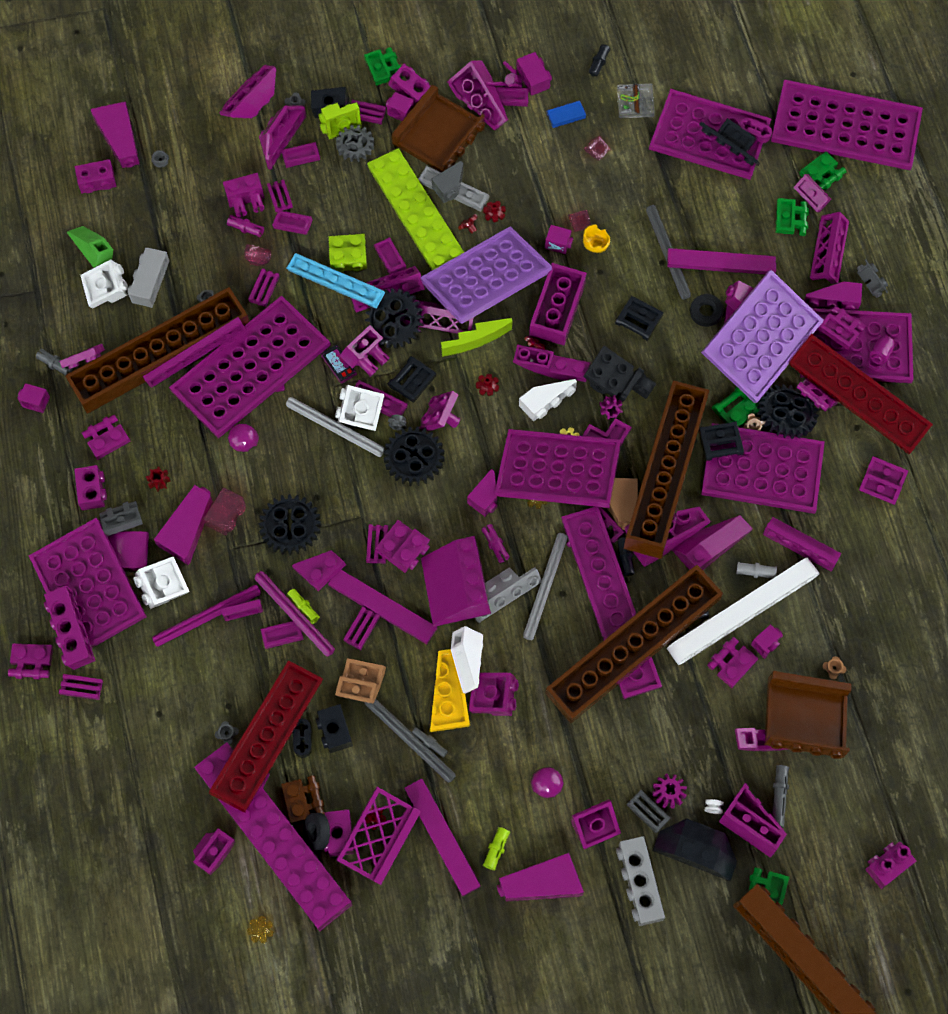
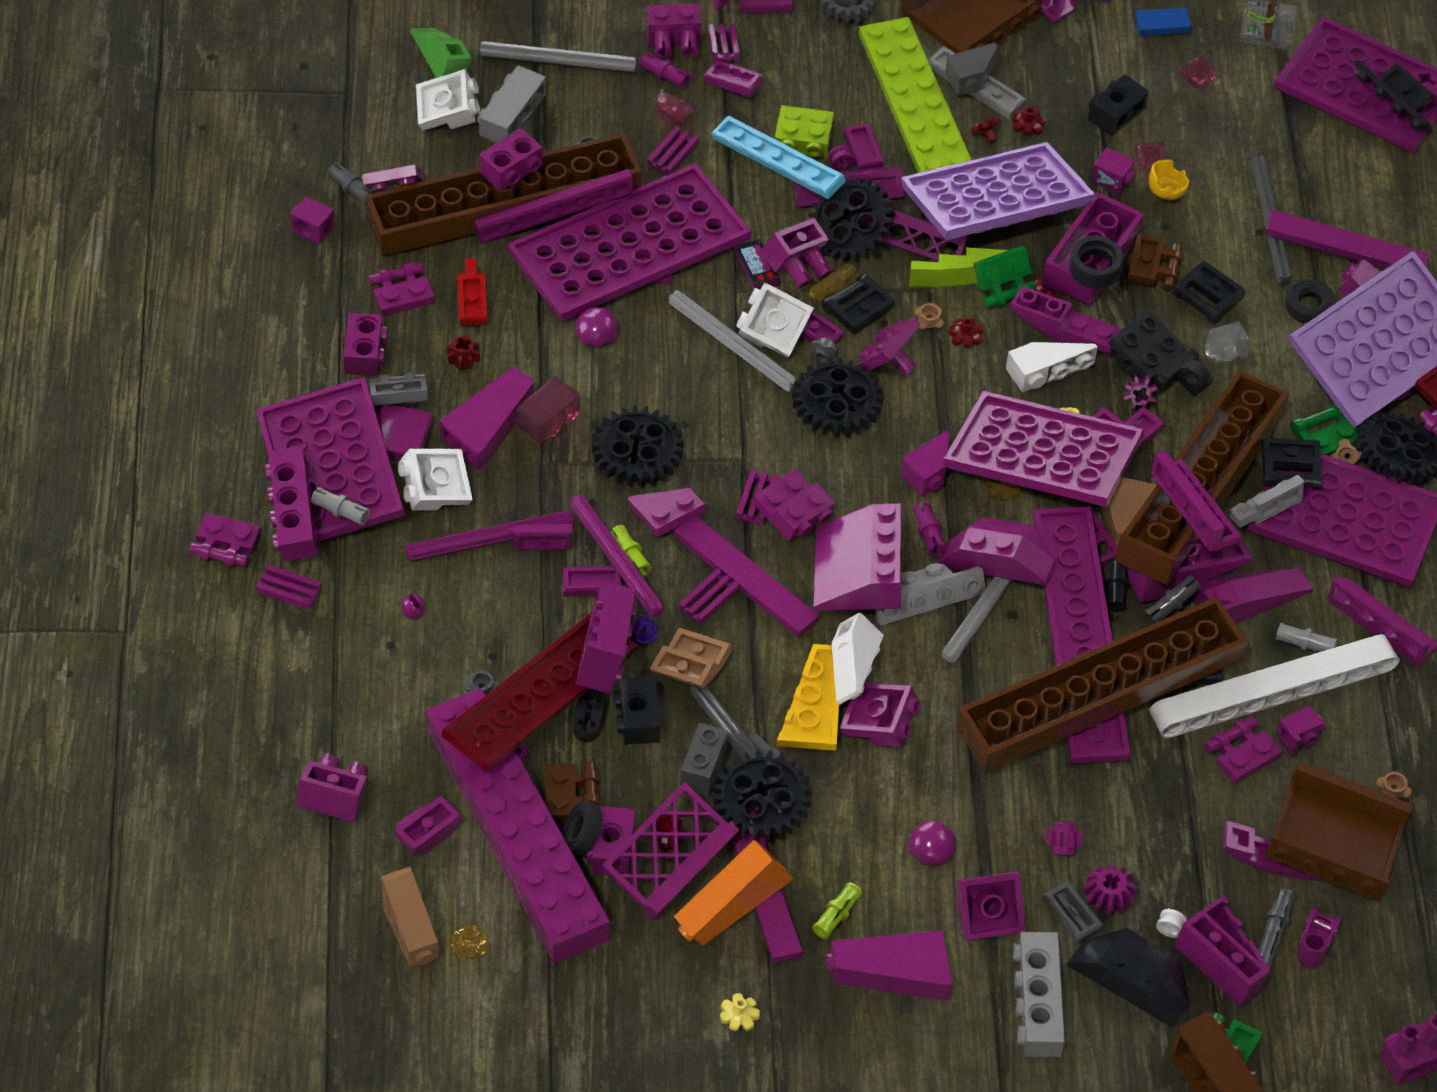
camera: 10 degrees right, 15 degrees down
none -> magenta brick [296,754,369,822]
none -> light grey pin [311,487,370,526]
none -> medium nougat slope [381,867,439,968]
none -> magenta hinge [401,594,425,620]
none -> red hinge [457,258,487,326]
none -> magenta brick [479,128,542,191]
none -> light grey axle [480,41,636,72]
none -> magenta wedge [575,580,638,694]
none -> dark purple plate [631,616,658,644]
none -> orange slope [674,840,793,946]
none -> dark grey brick [680,722,728,798]
none -> black gear [714,750,812,843]
none -> light yellow plant [720,993,760,1031]
none -> clear yellow axle [809,263,856,301]
none -> magenta bush [828,145,855,171]
none -> medium nougat plate [915,303,944,330]
none -> magenta wedge [938,517,1055,585]
none -> green plate [973,246,1036,308]
none -> magenta gear [1046,821,1083,854]
none -> black tyre [1069,236,1124,289]
none -> black brick [1088,74,1149,136]
none -> reddish brown plate [1127,234,1183,291]
none -> dark grey pin [1145,574,1202,623]
none -> magenta fence [1151,450,1241,551]
none -> clear brick [1204,321,1251,364]
none -> light grey hinge [1230,475,1304,528]
none -> magenta piece [1297,907,1342,969]

